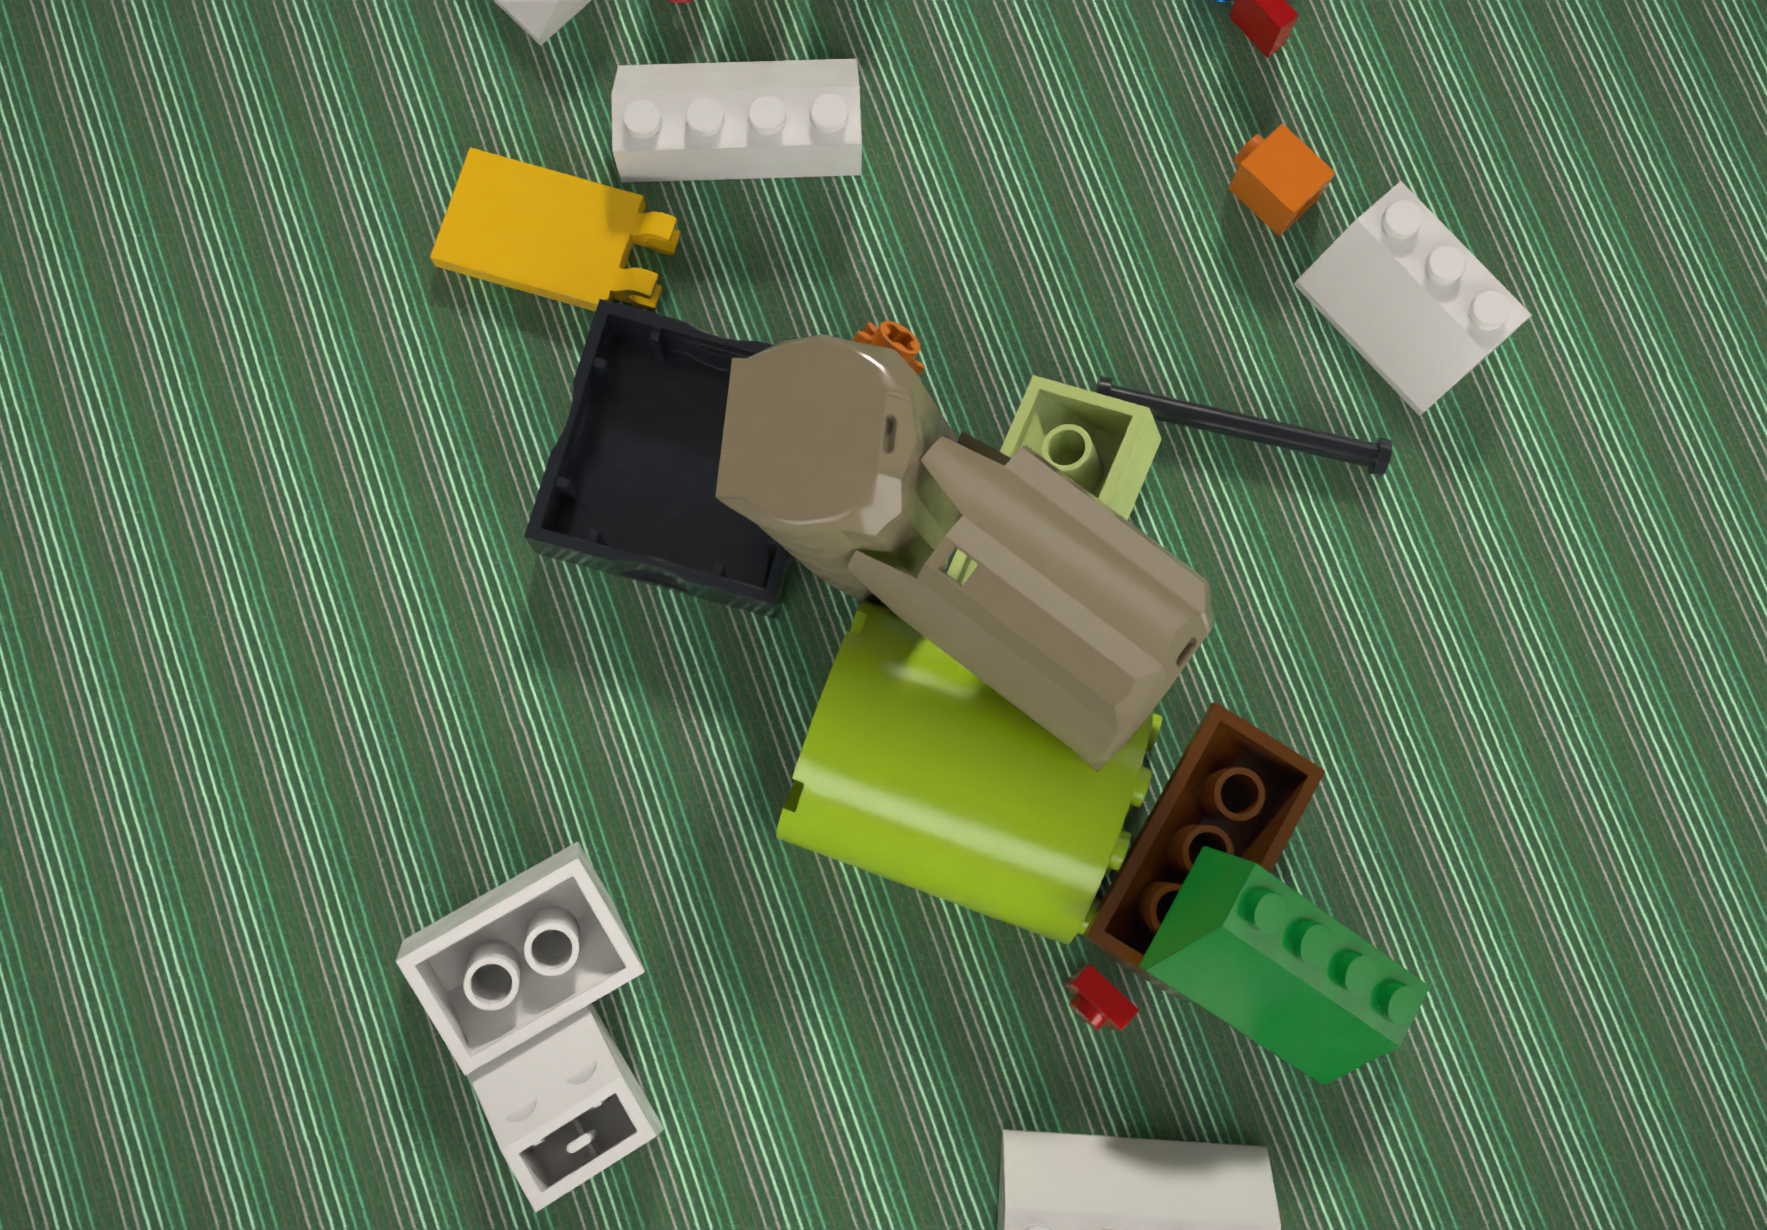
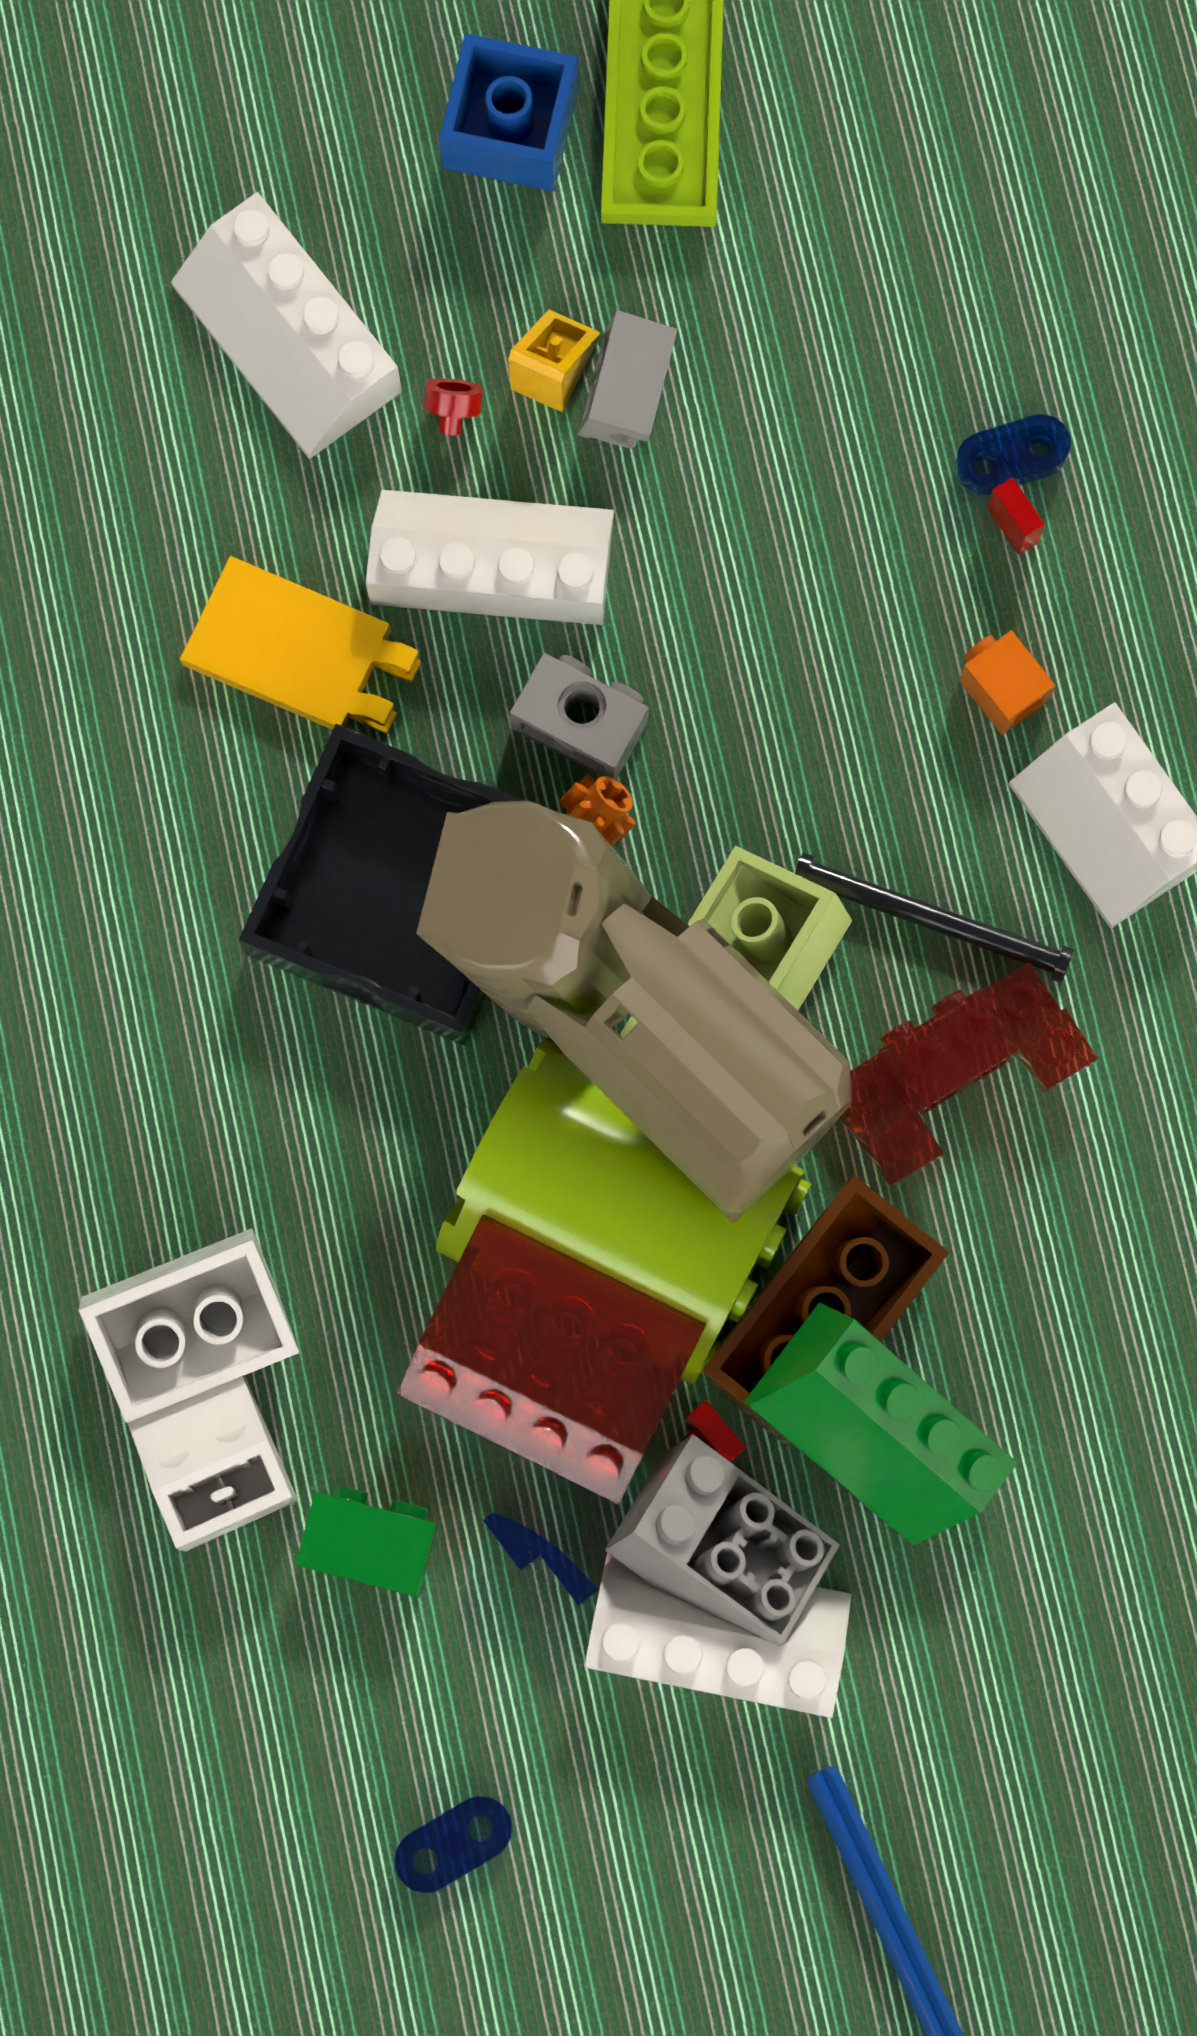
camera: 15 degrees right, 0 degrees up
none -> green brick [295,1484,438,1598]
none -> clear red slope [397,1214,707,1505]
none -> clear blue slope [483,1513,598,1606]
none -> light grey brick [510,652,649,780]
none -> light grey slope [605,1434,840,1646]
none -> clear red bracket [840,962,1098,1188]

